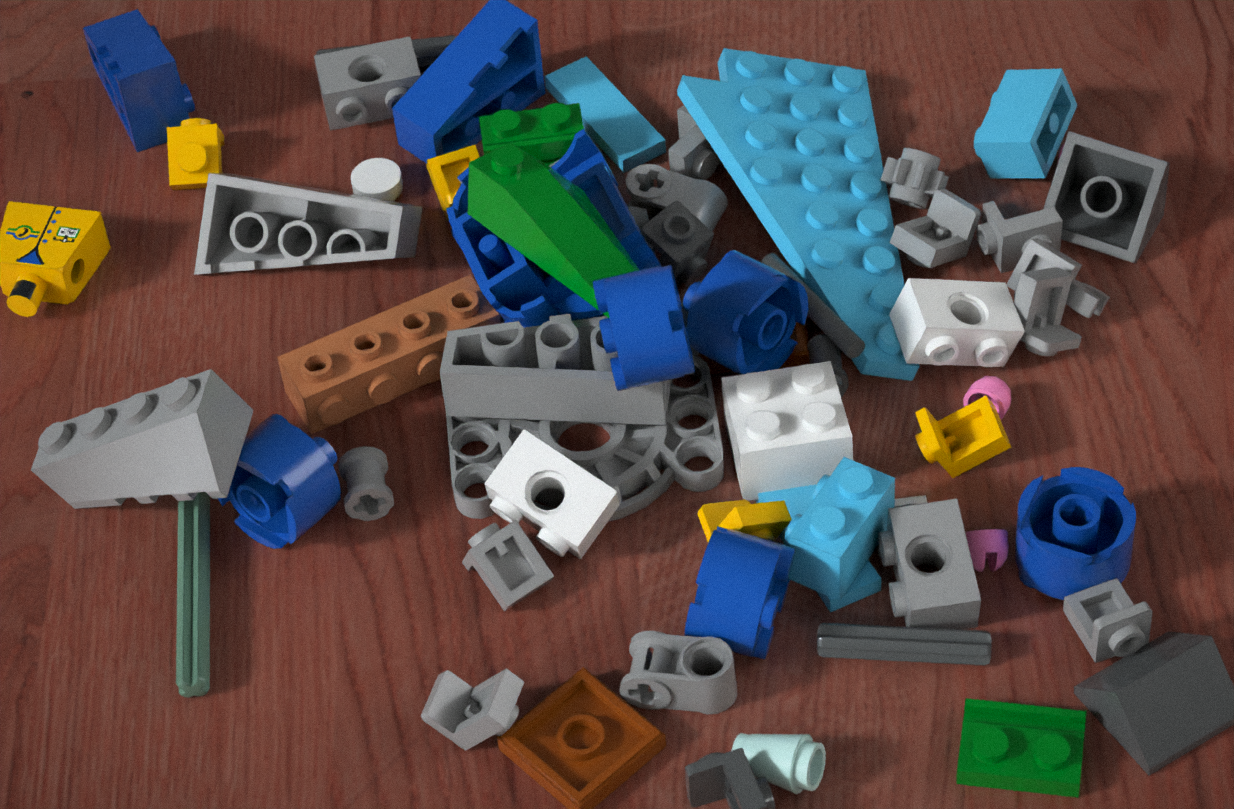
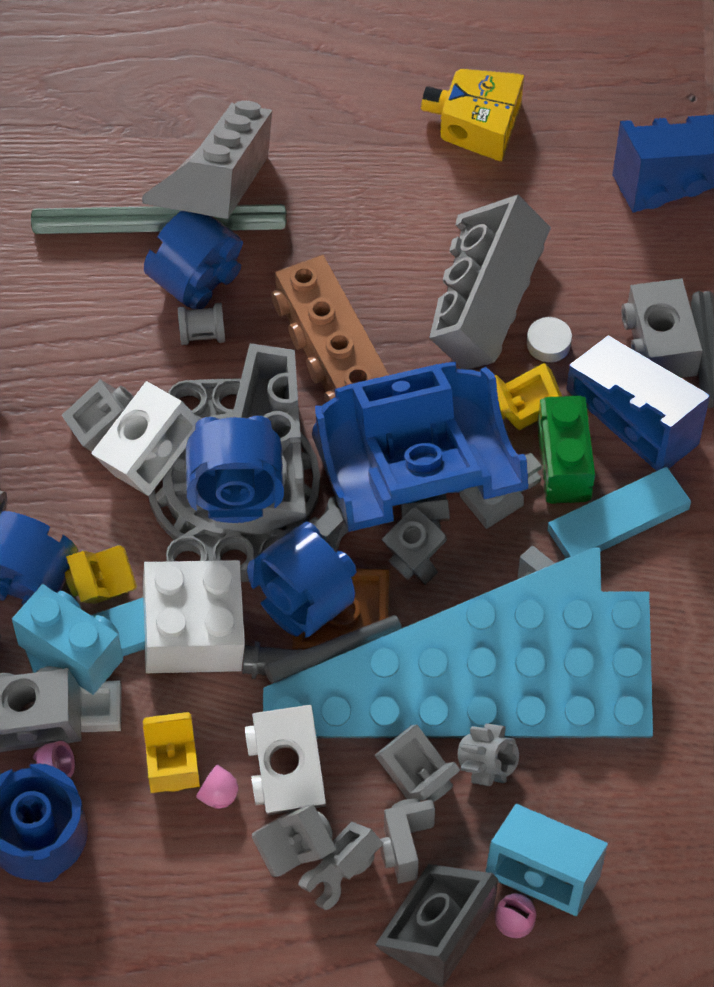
camera: 90 degrees right, 10 degrees up
yellow bracket [167,118,225,191] -> none
green wedge [467,142,639,318] -> none
light grey piece [625,164,728,232] -> none

